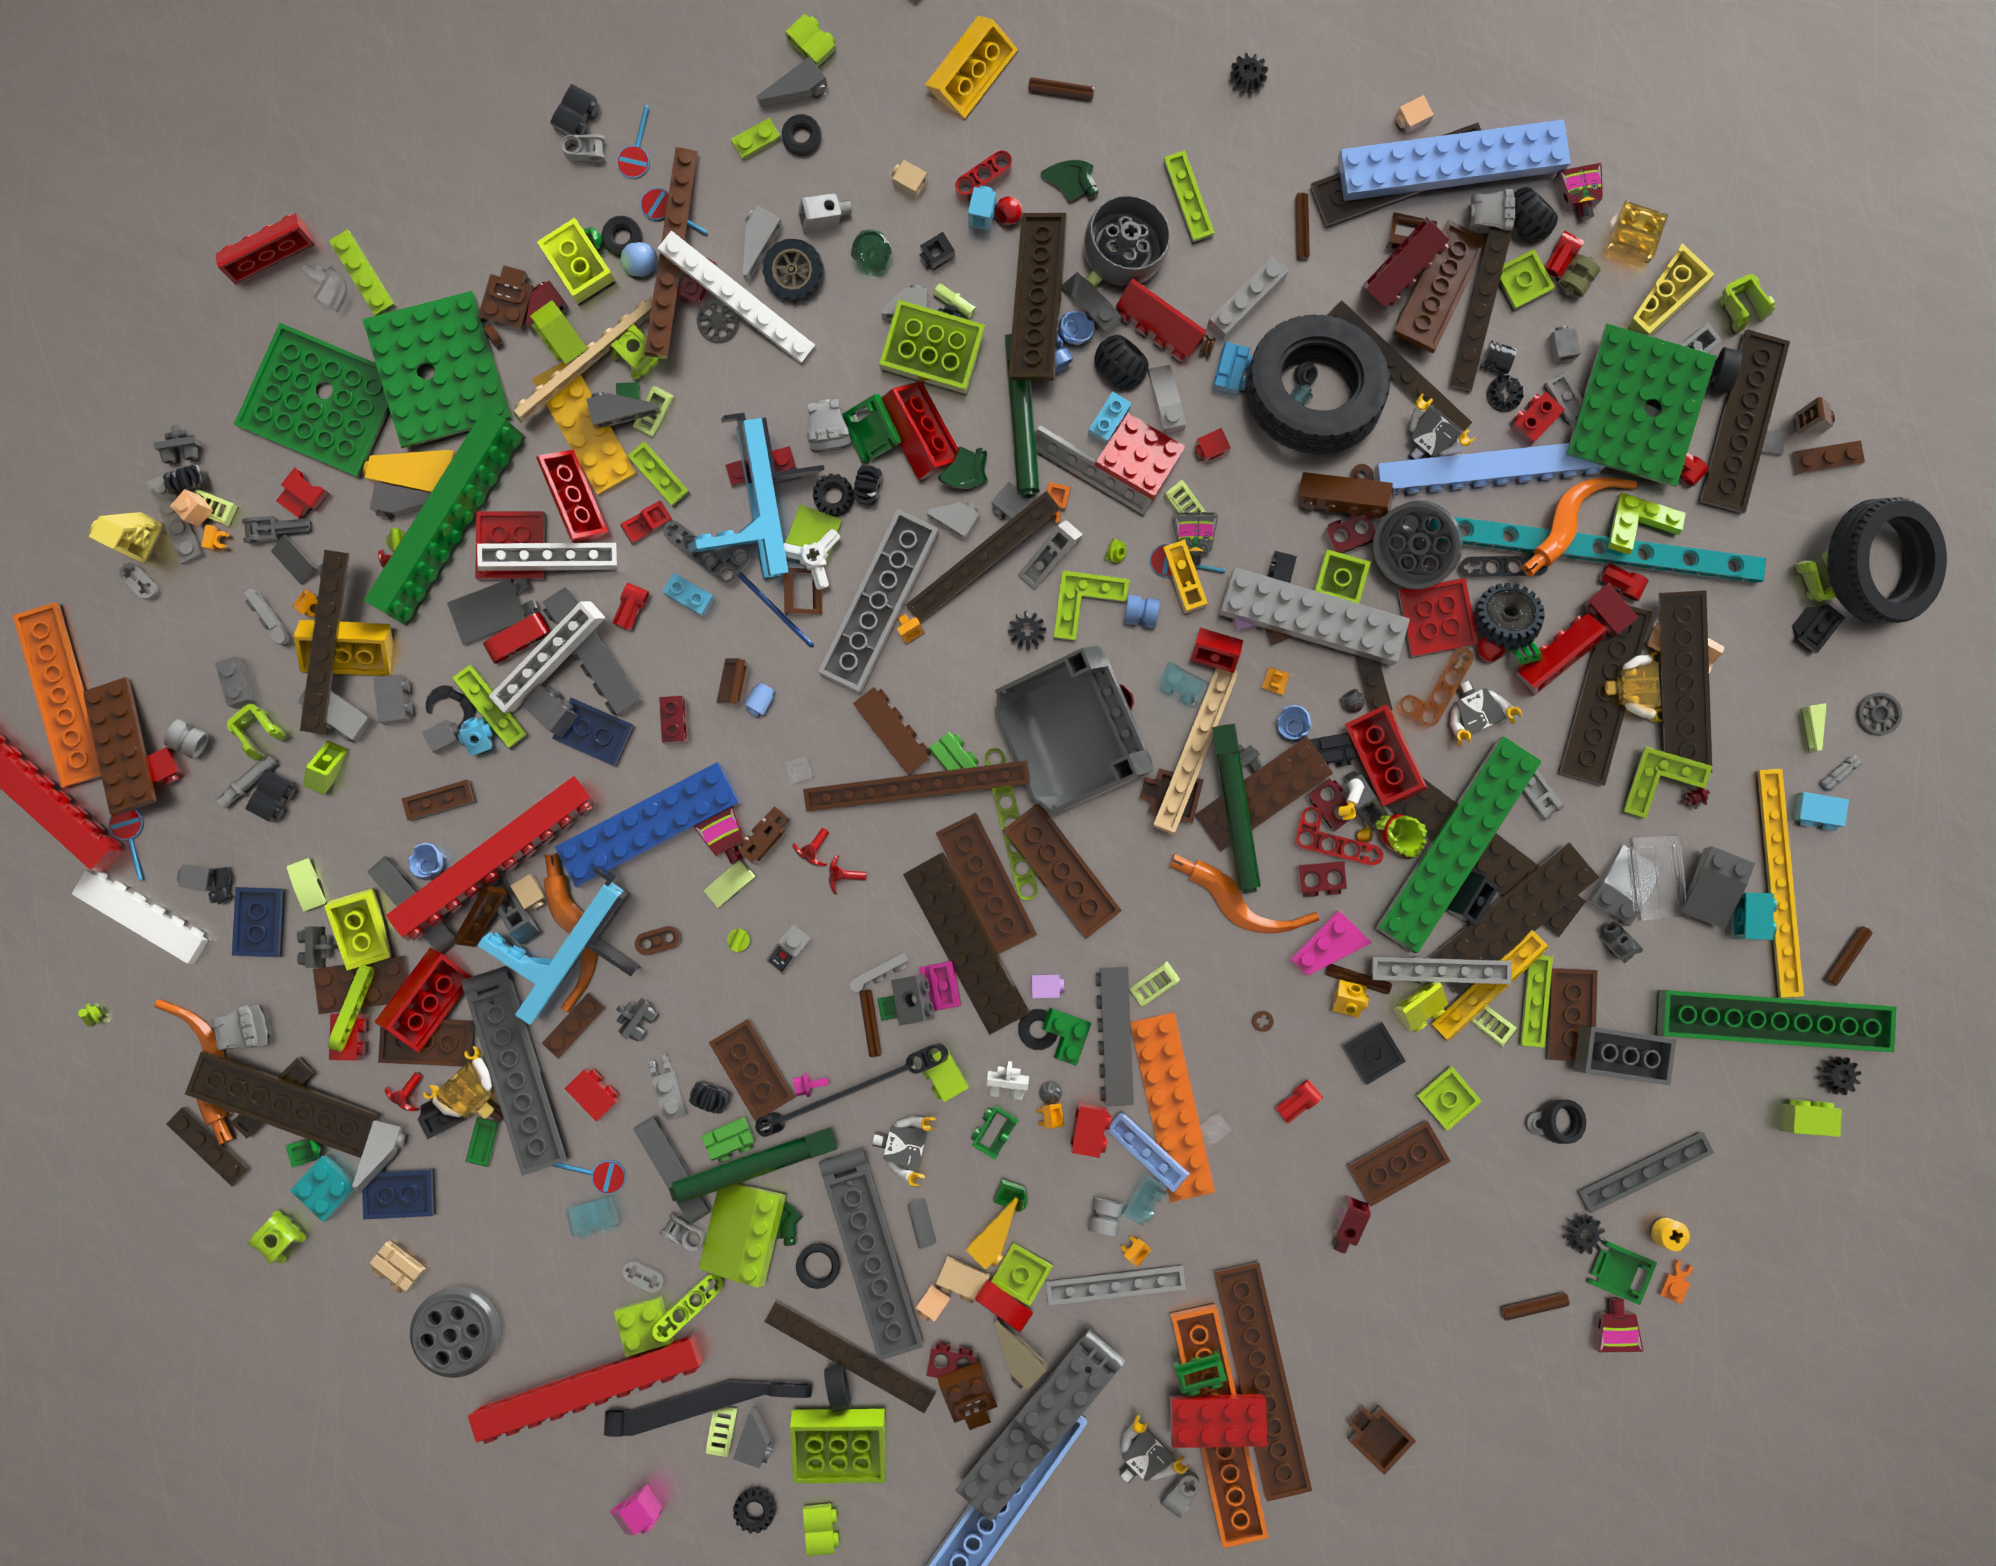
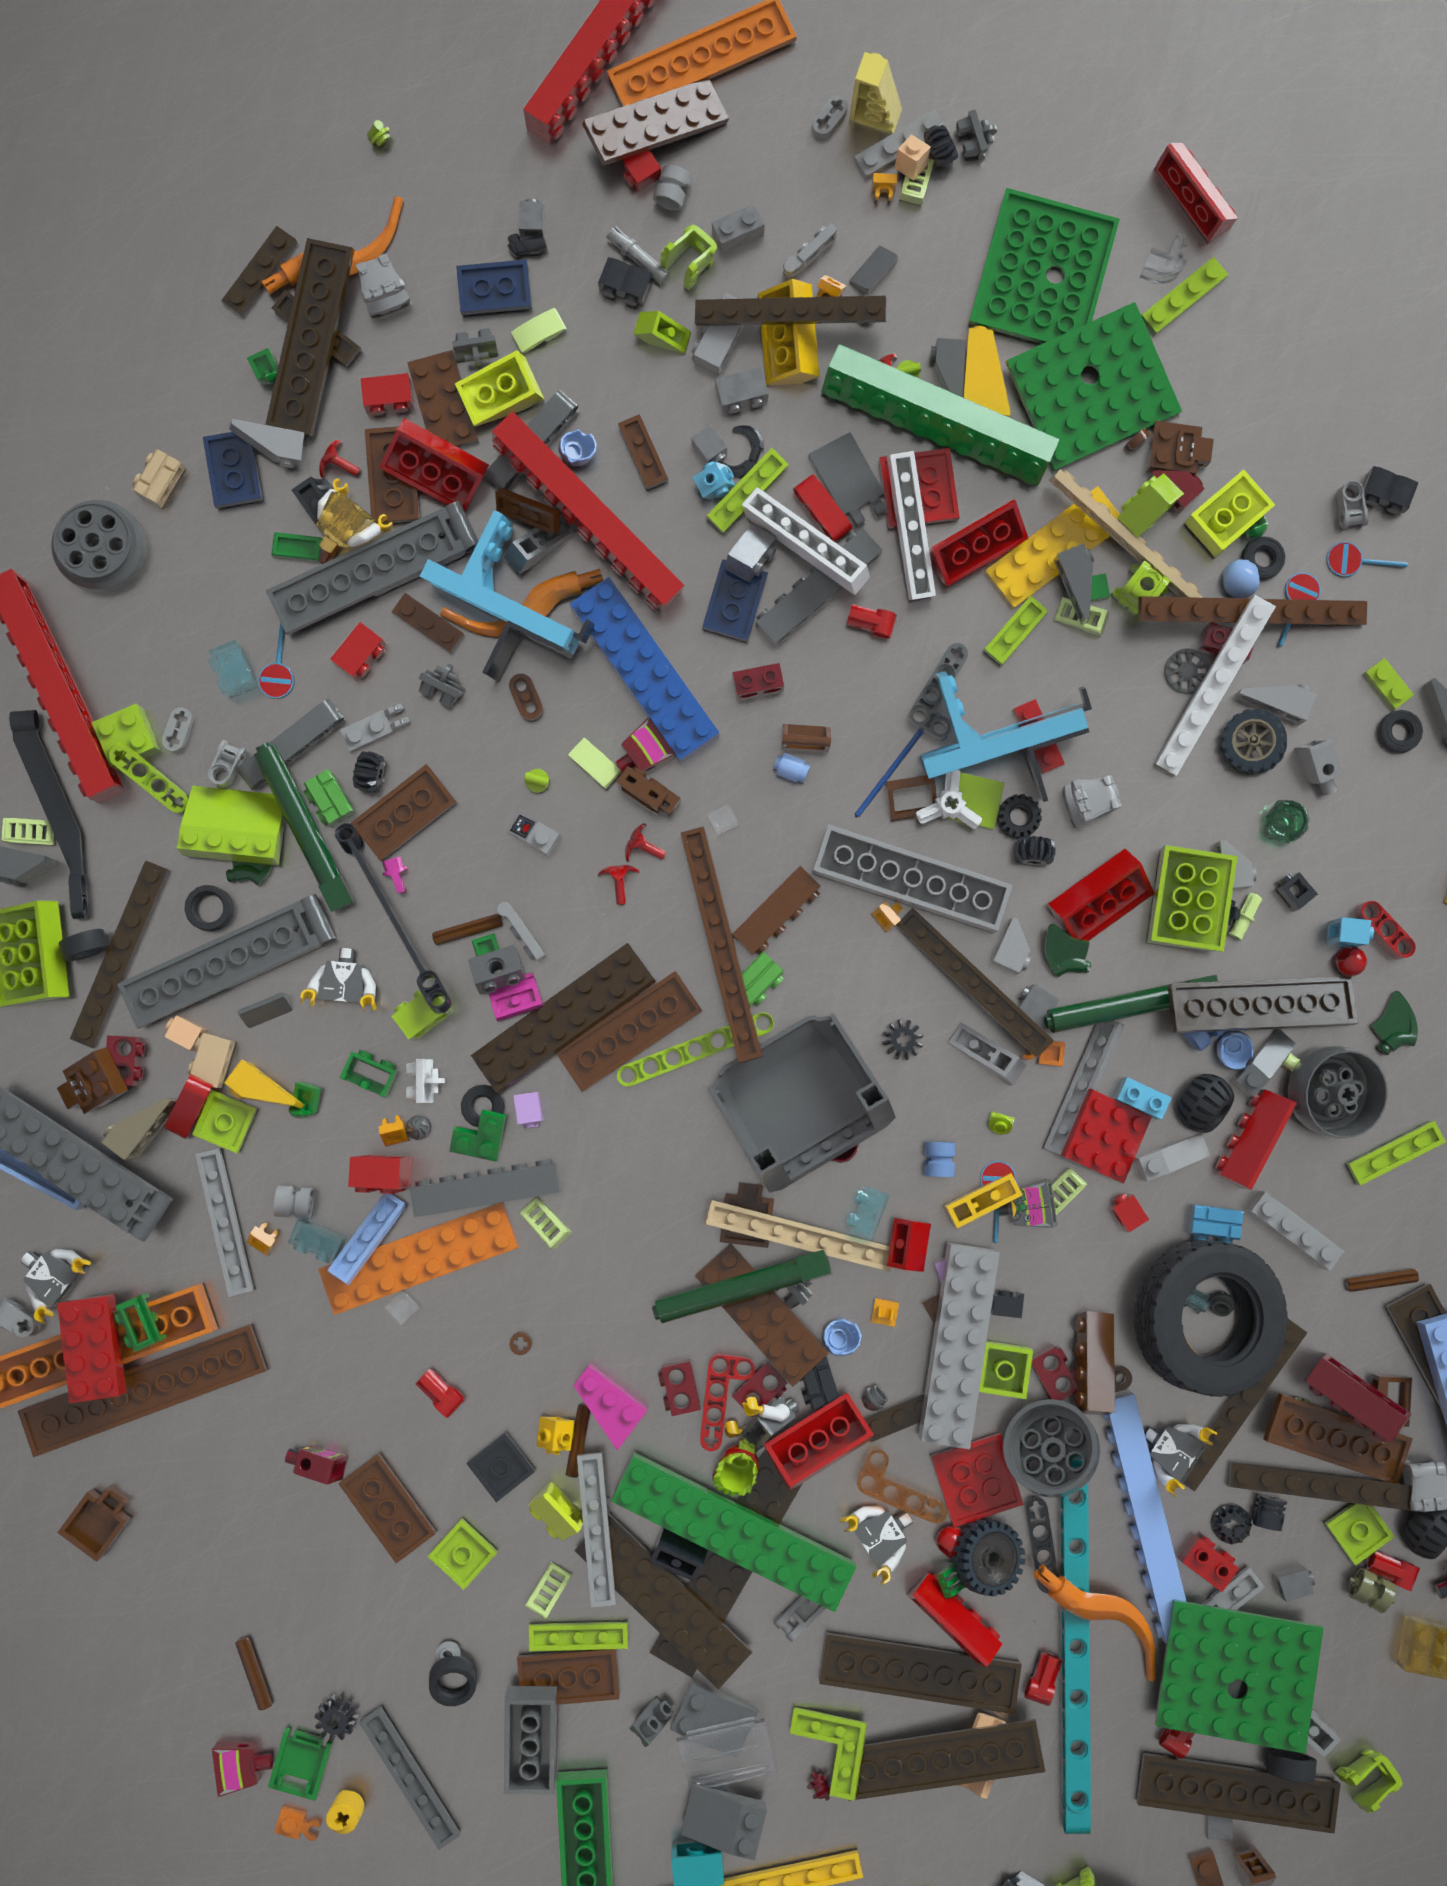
camera: 75 degrees right, 0 degrees up
white brick [71,870,209,964] -> none
piece [109,809,143,881] -> none
dark grey connector [242,516,310,543] -> none
lime piece [248,1210,307,1264] -> none
red piece [276,467,329,519] -> none
teal brick [290,1155,355,1222] -> none
lime beam [328,965,374,1052] -> none
tan brick [511,874,546,911] -> none
red slope [620,500,672,545] -> none
medium azure brick [662,572,715,618] -> none
green container [841,394,901,464] -> none
tan brick [891,160,928,198] -> none
reddish brown plate [1002,804,1122,939] -> none
lime plate [1054,570,1129,641] -> none
orange animal [1169,854,1319,933] -> none
reddish brown bush [1199,335,1216,357] -> none
yellow plate [1432,930,1549,1042] -> none
dark red brick [1583,583,1639,637] -> none
clear yellow torso [1605,652,1662,722] -> none
lime plate [1608,492,1686,555] -> none
light yellow wedge [1629,243,1715,336] -> none

